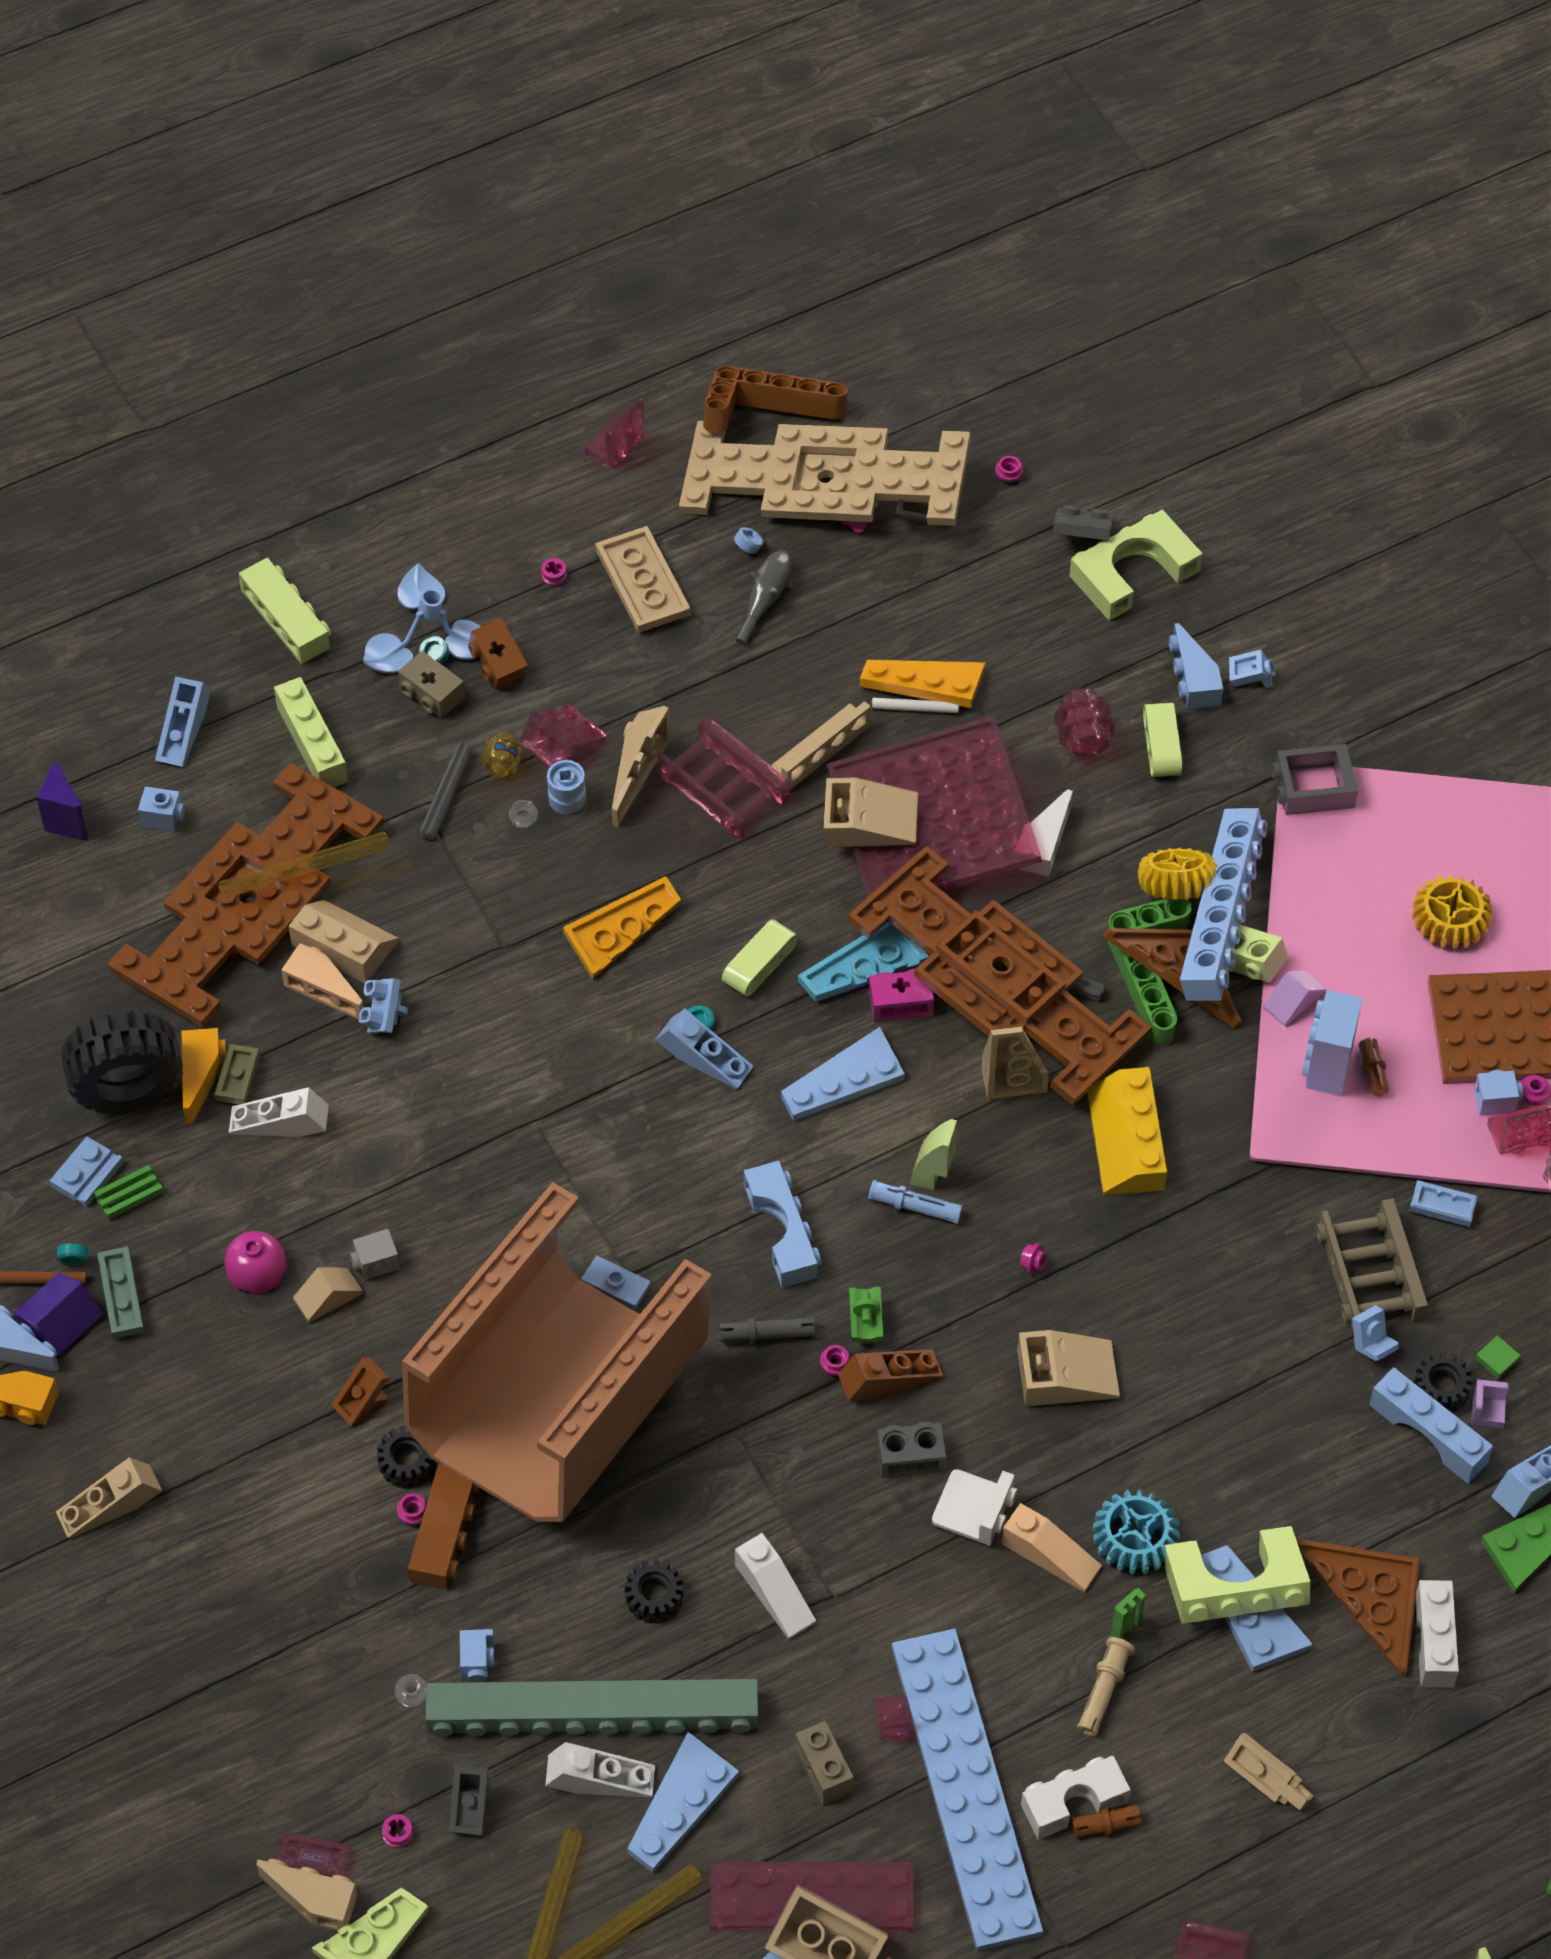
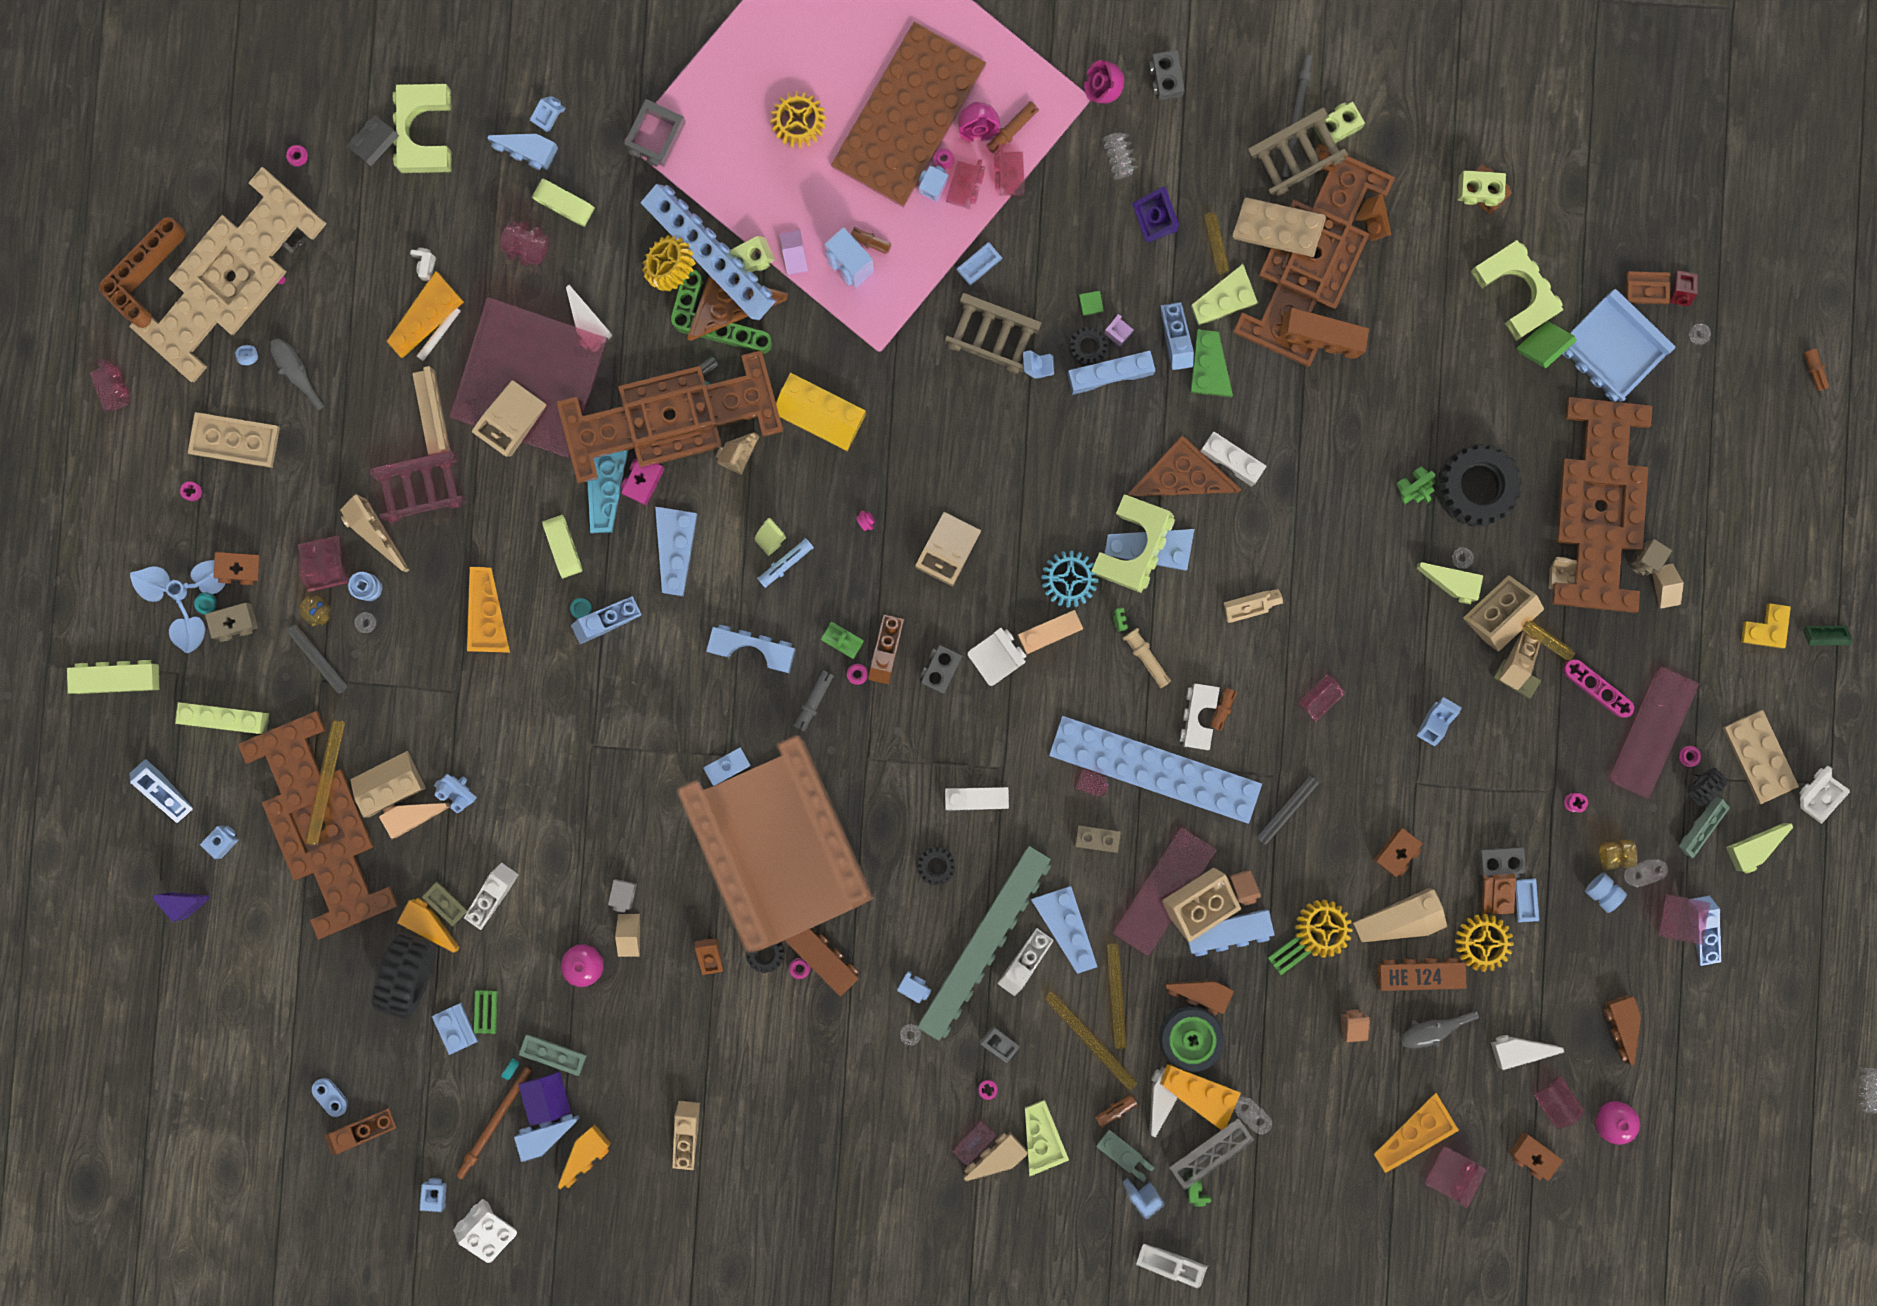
camera: 60 degrees left, 30 degrees up
none -> white bracket [410,248,436,281]

